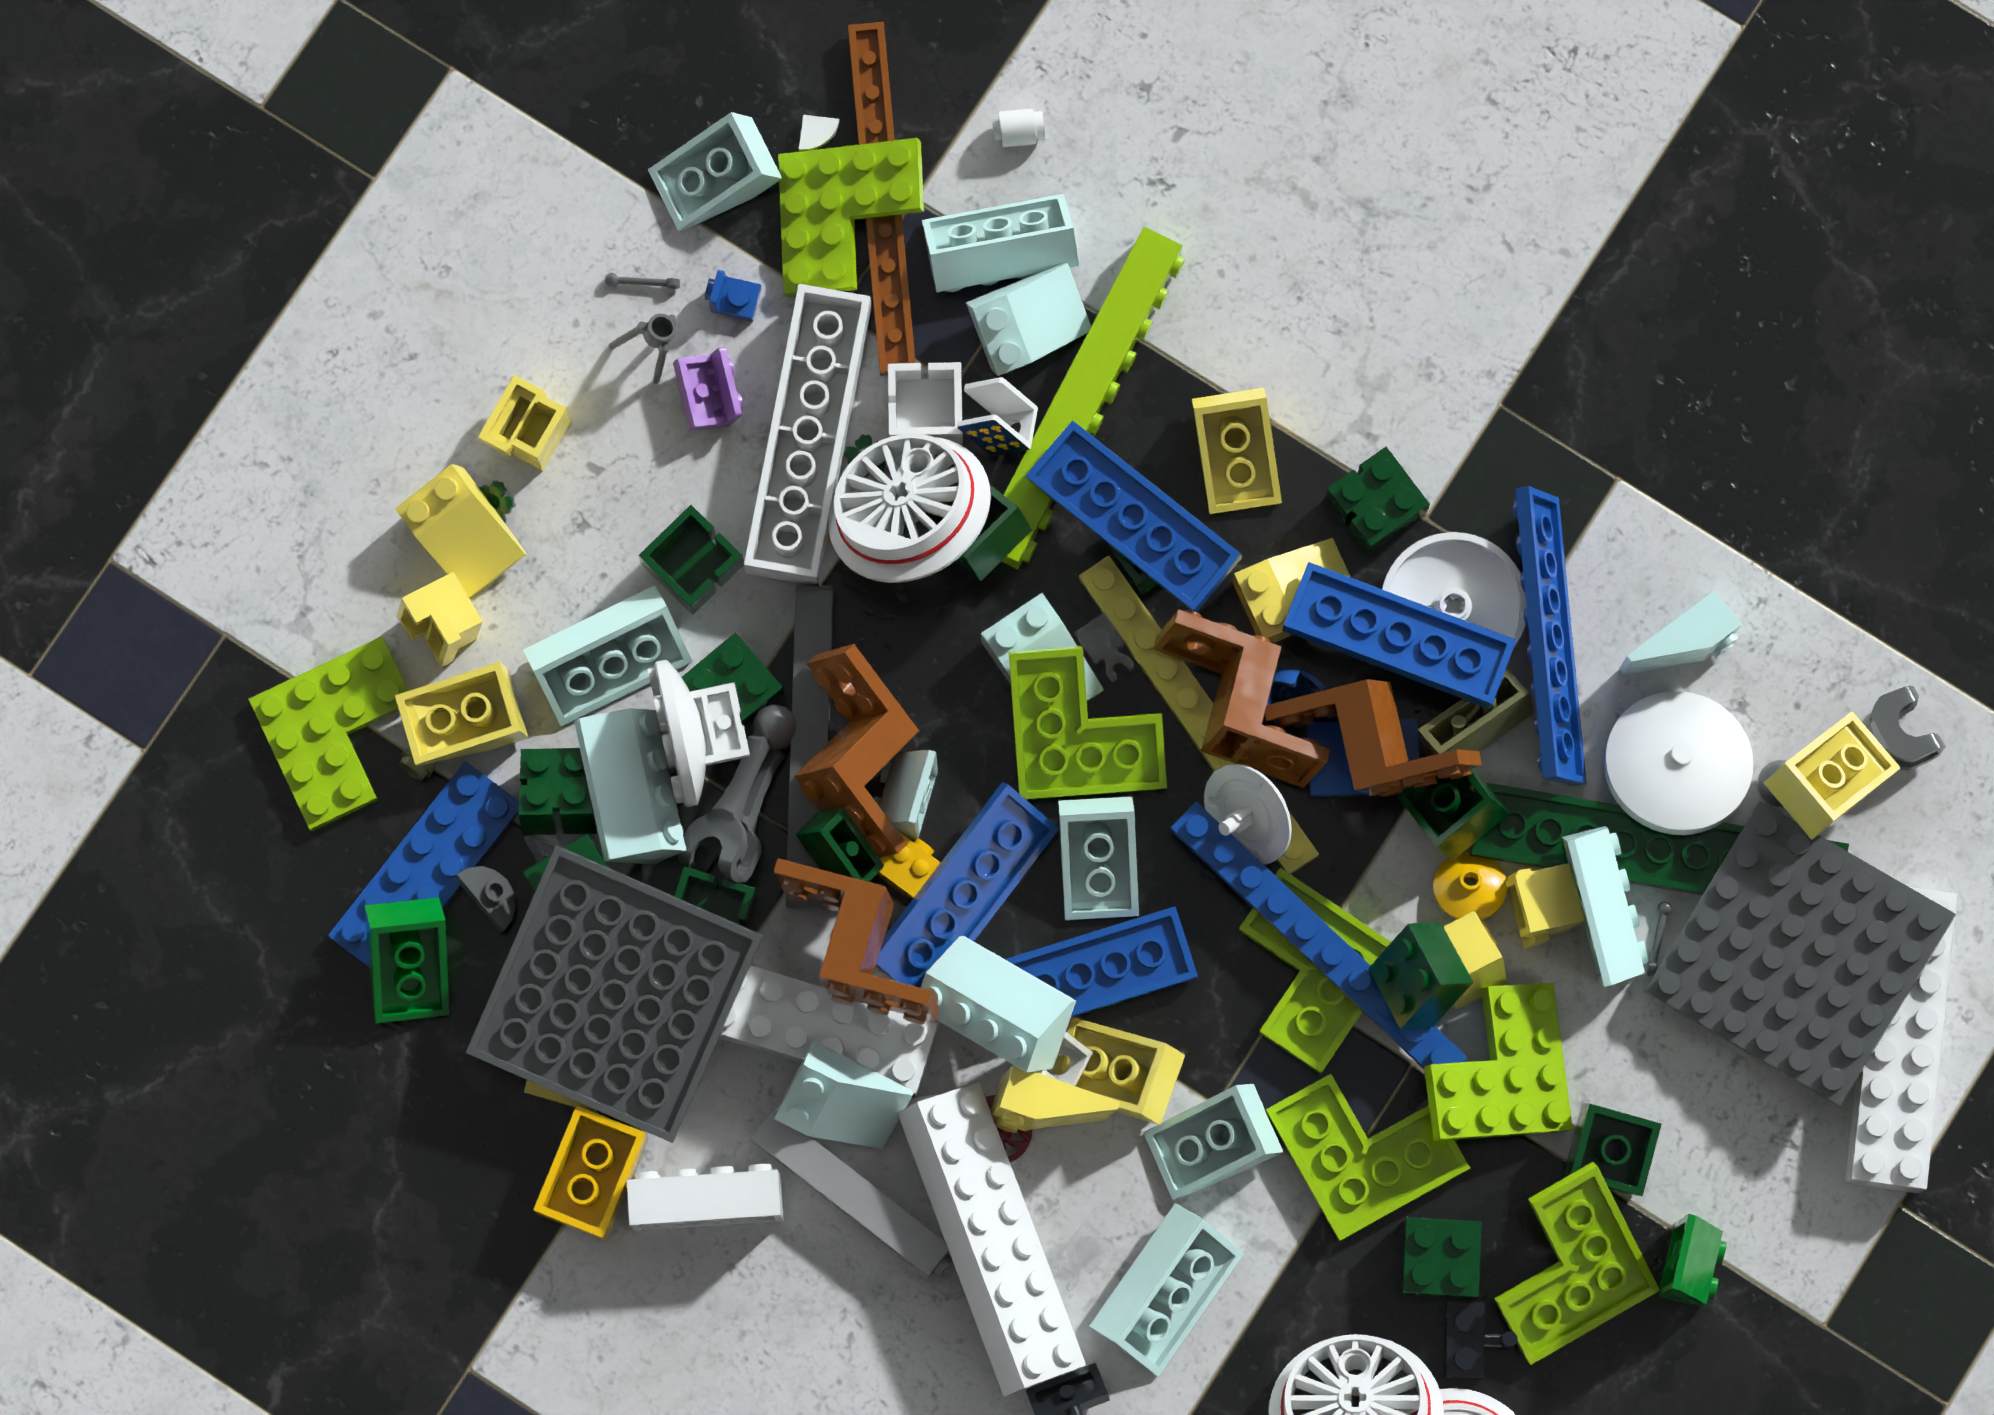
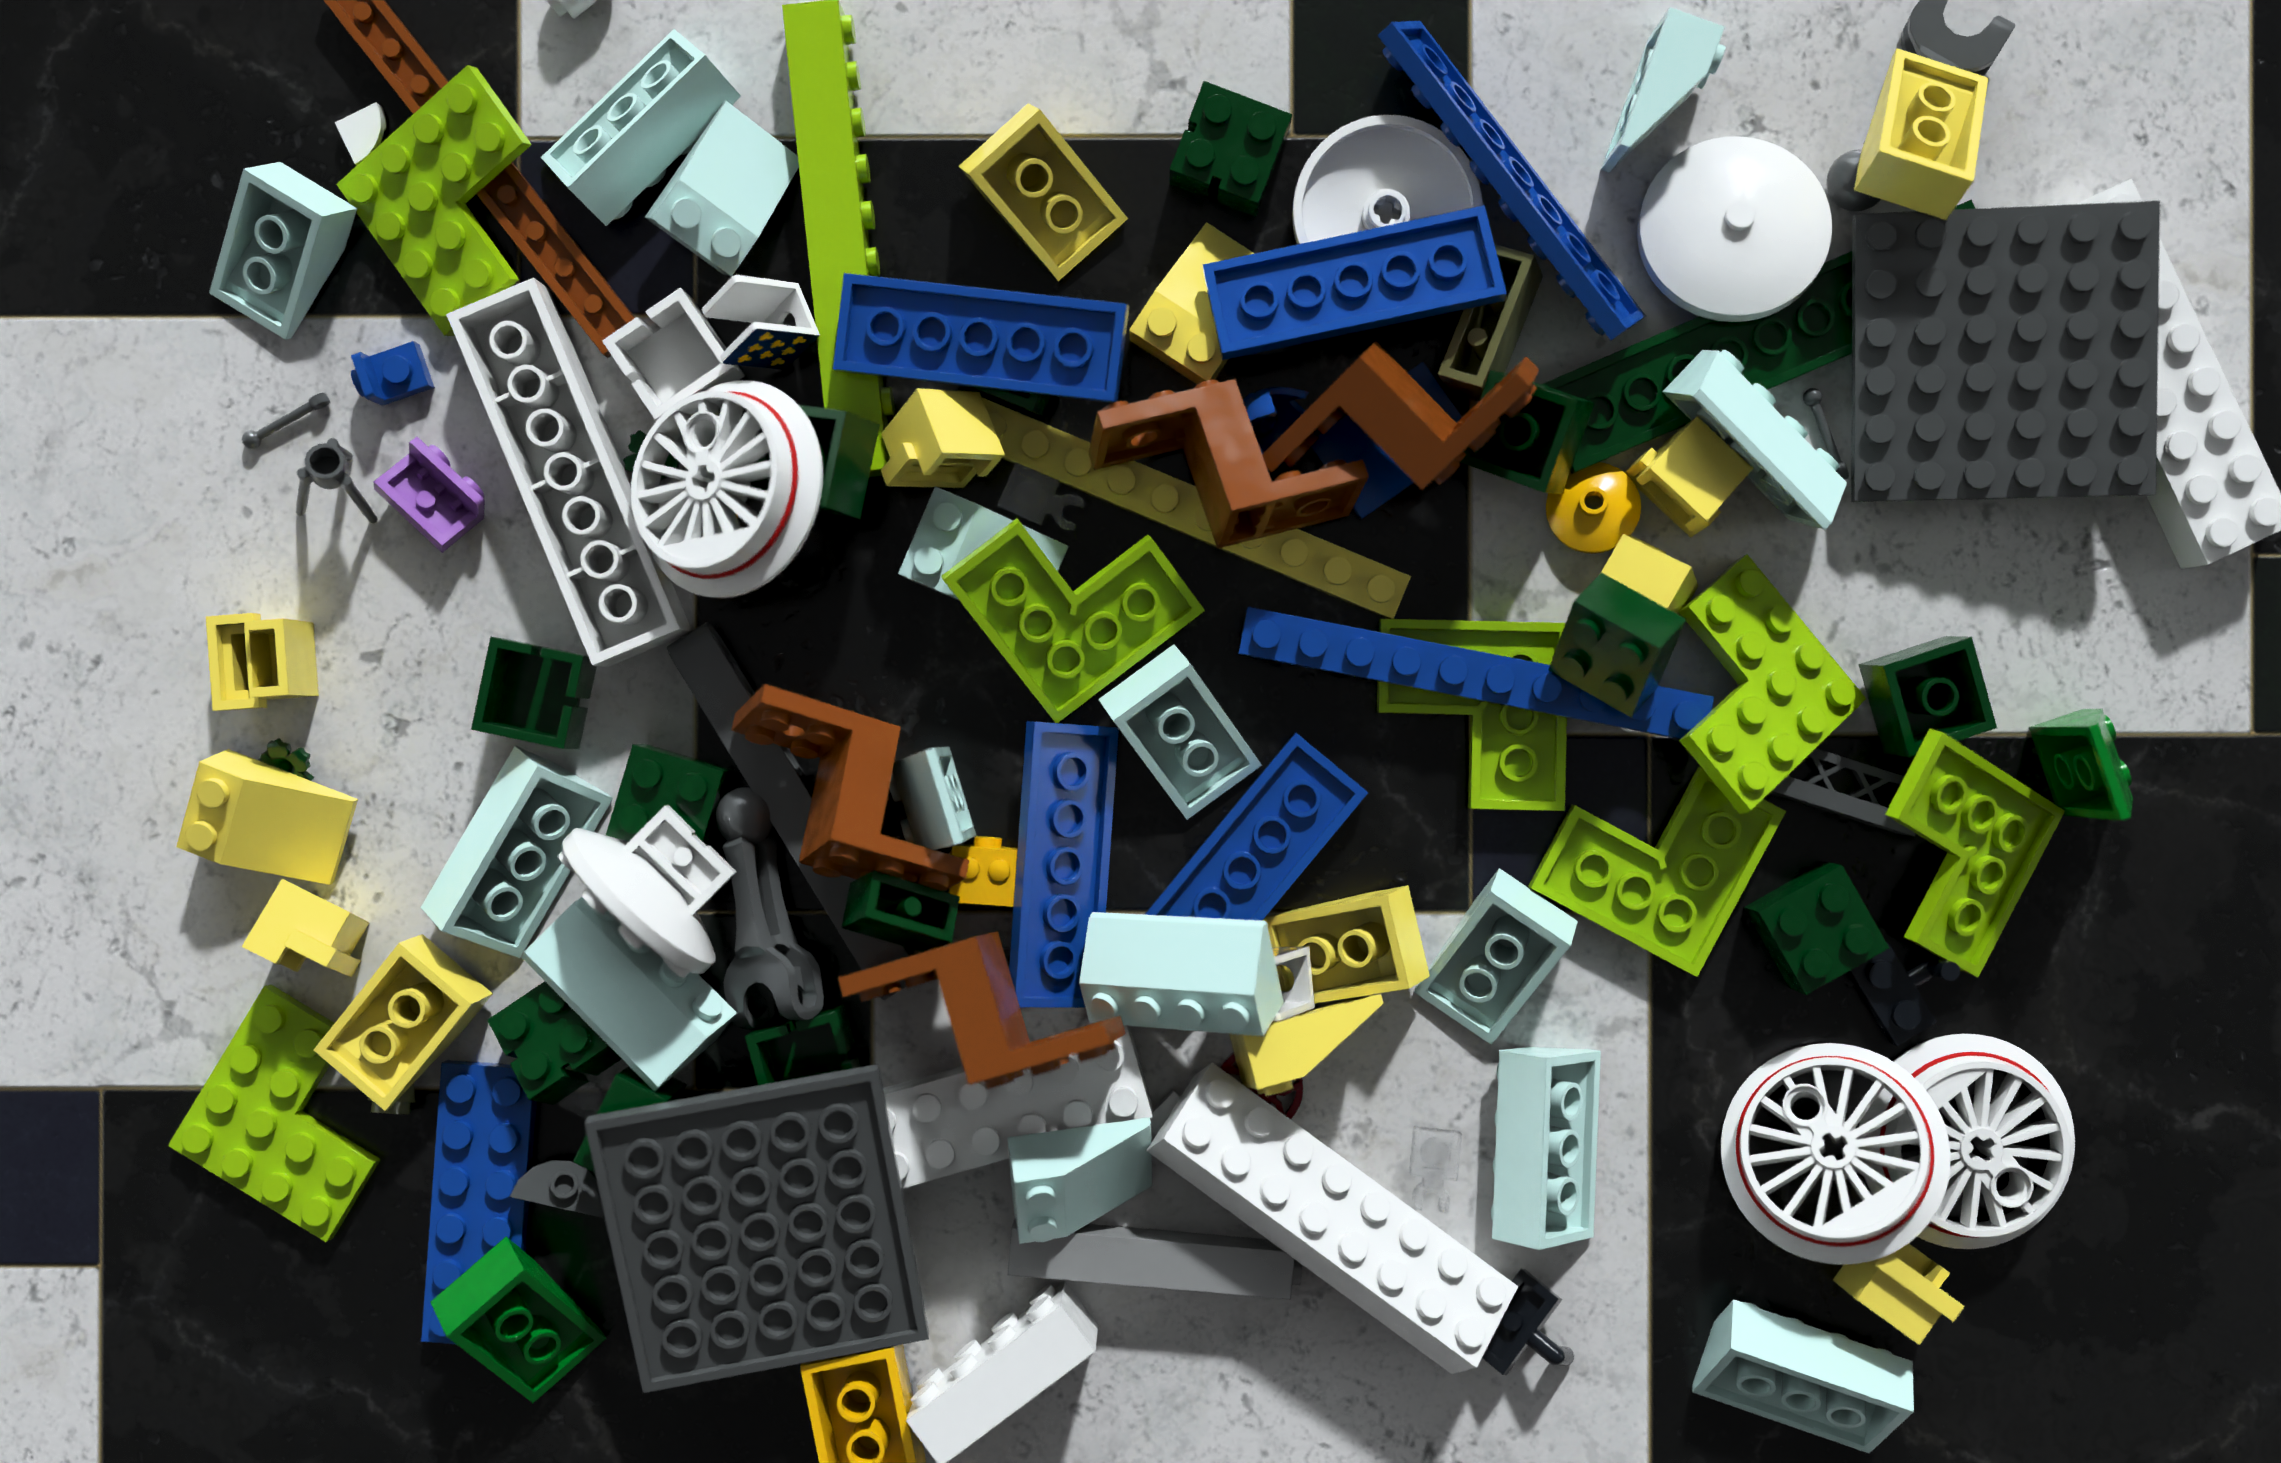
camera: 30 degrees left, 10 degrees up
white piece [1204,764,1292,864] -> none
none -> light yellow plate [881,388,1005,488]
none -> dark grey fence [1770,748,1916,836]

